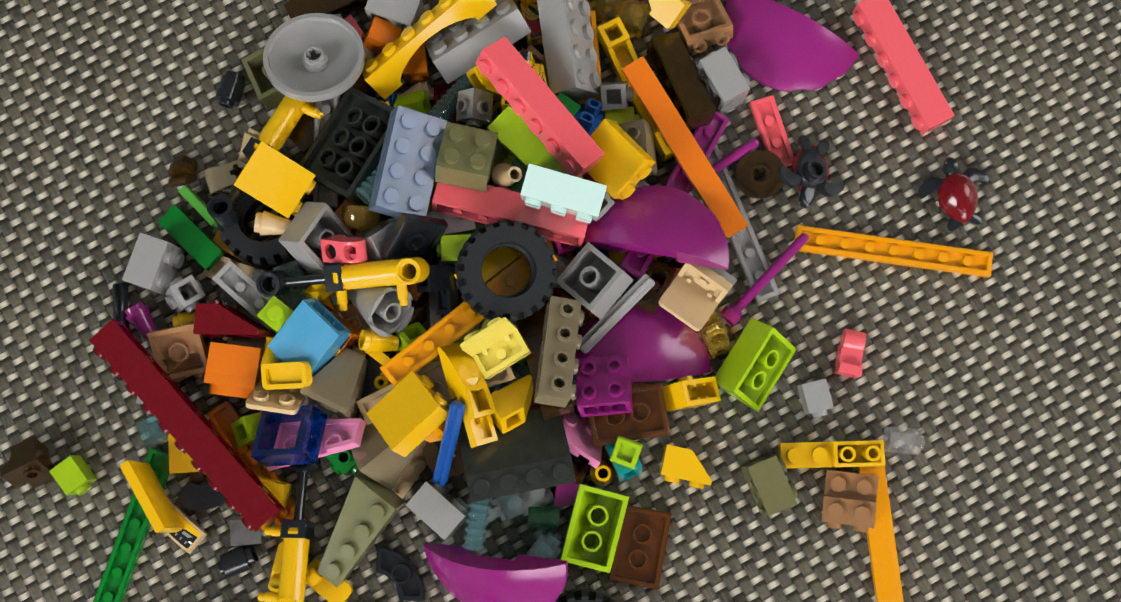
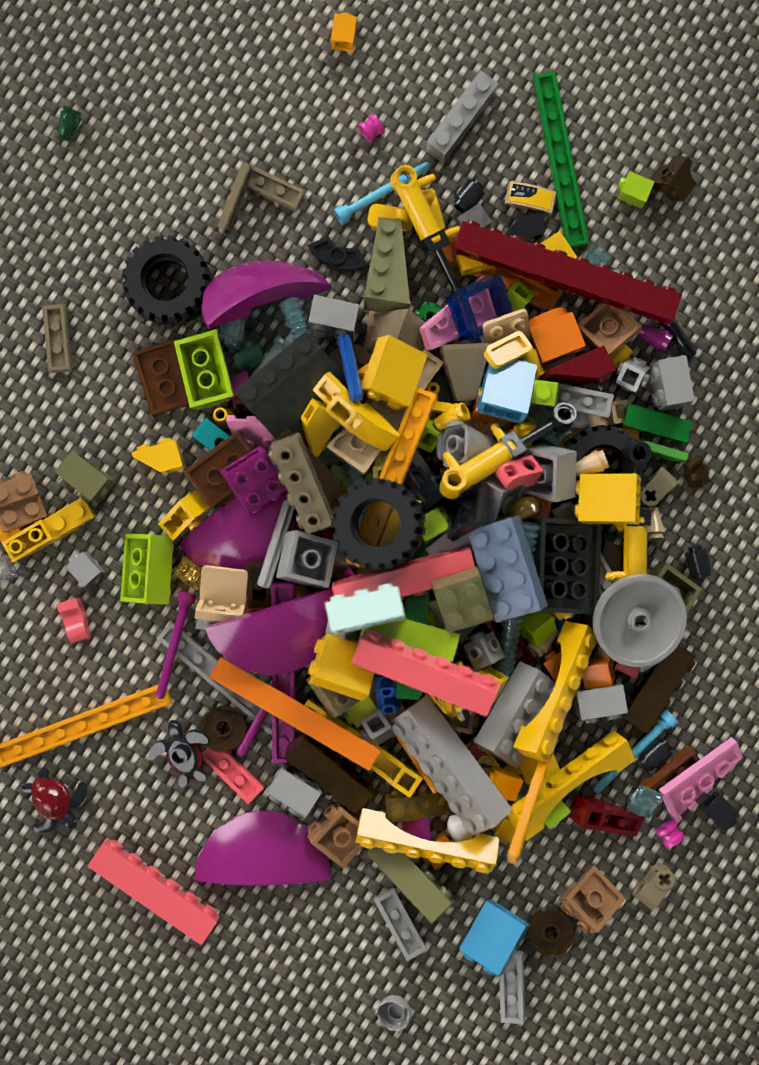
camera: 150 degrees right, 5 degrees up
yellow tile [120,460,184,533] -> none
light yellow bracket [460,317,532,380] -> none
tan cone [492,163,522,188] -> none
lime tile [610,435,643,469] -> none

